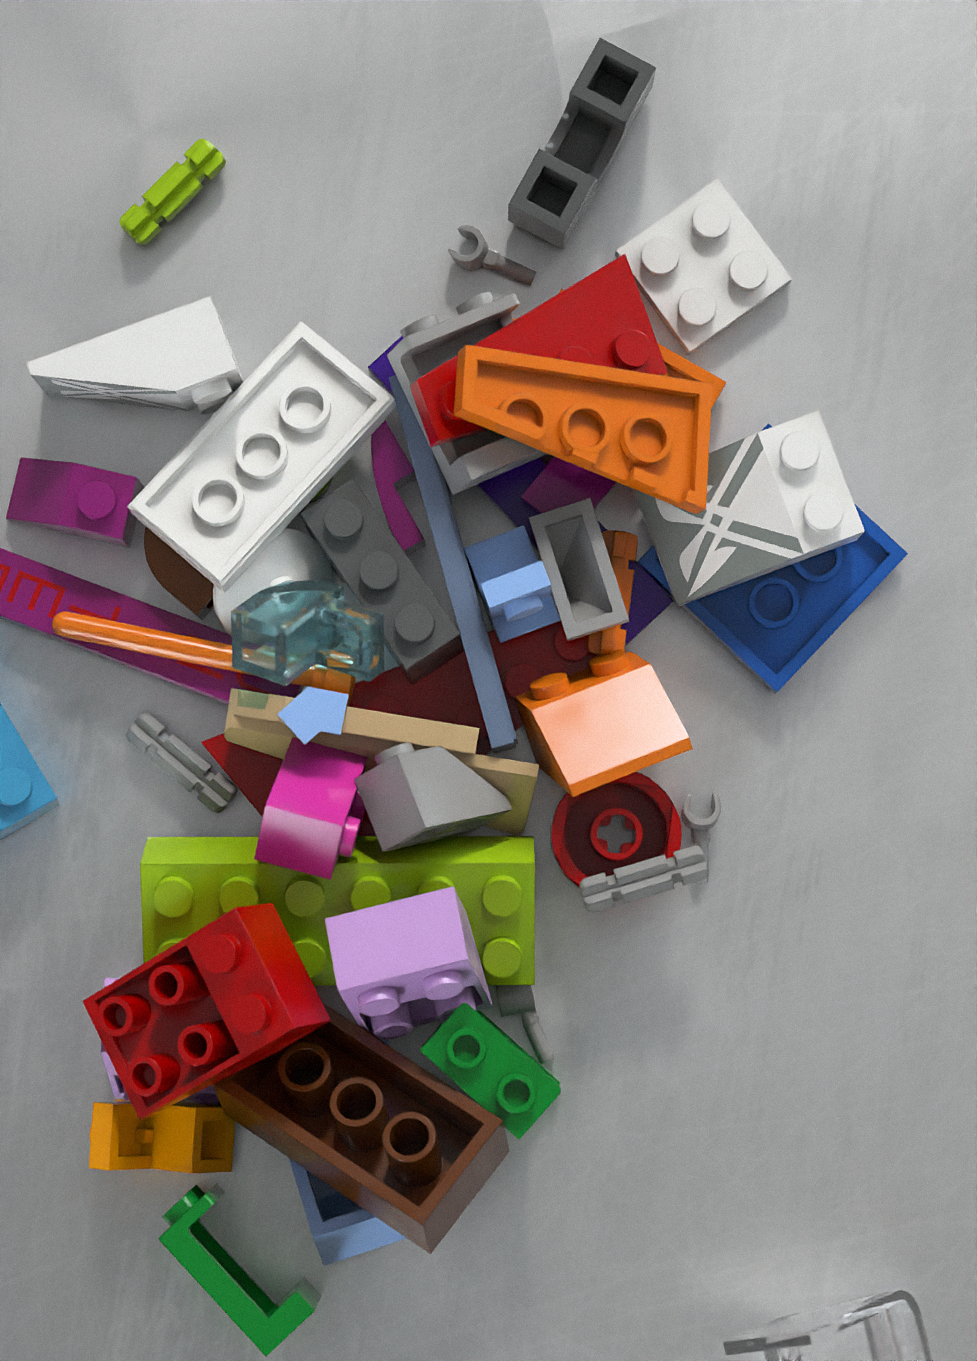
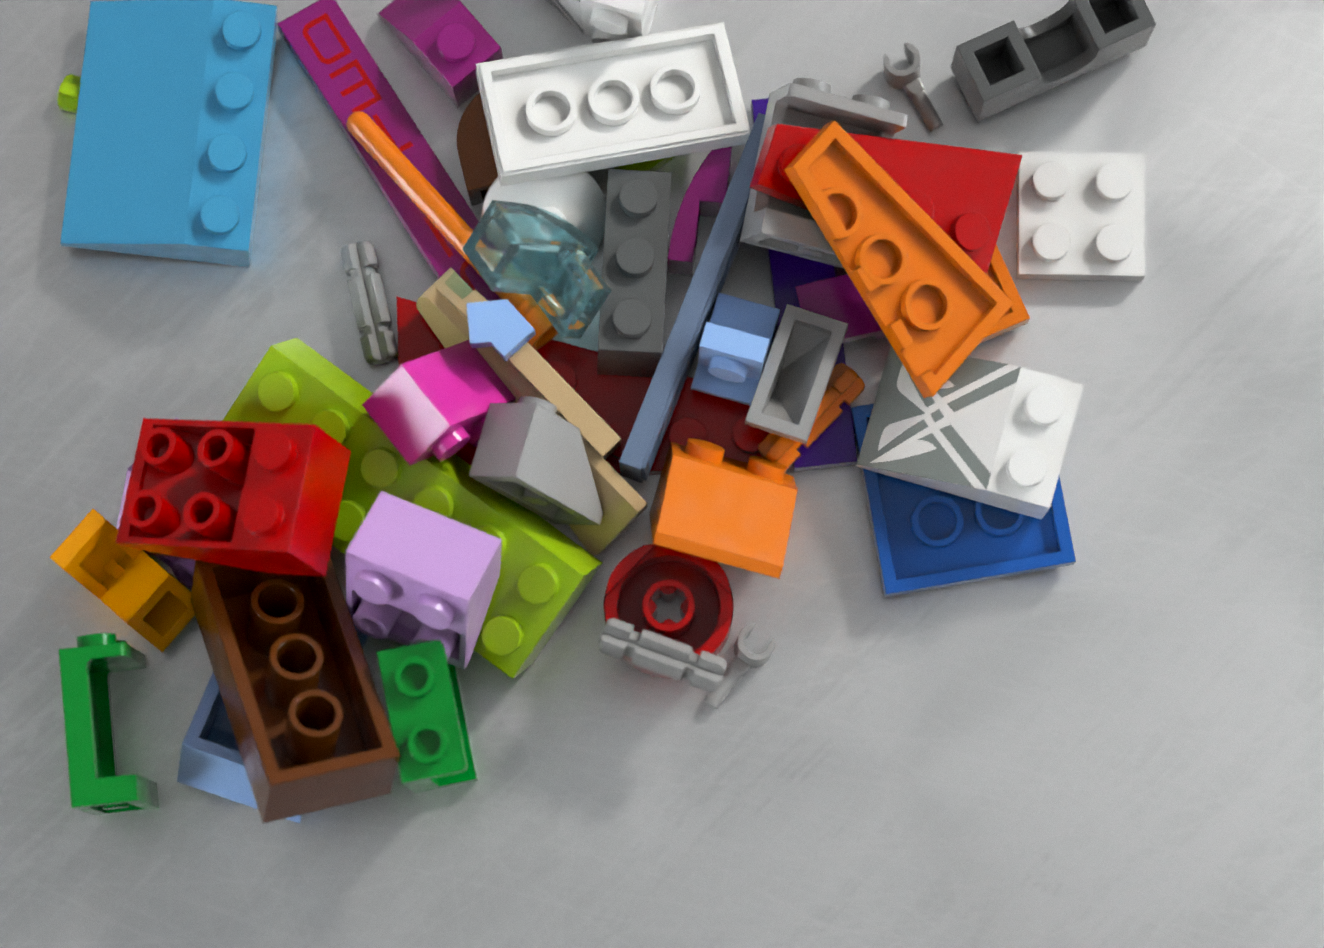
camera: 40 degrees right, 5 degrees down
light grey hand [496,985,554,1064] -> none

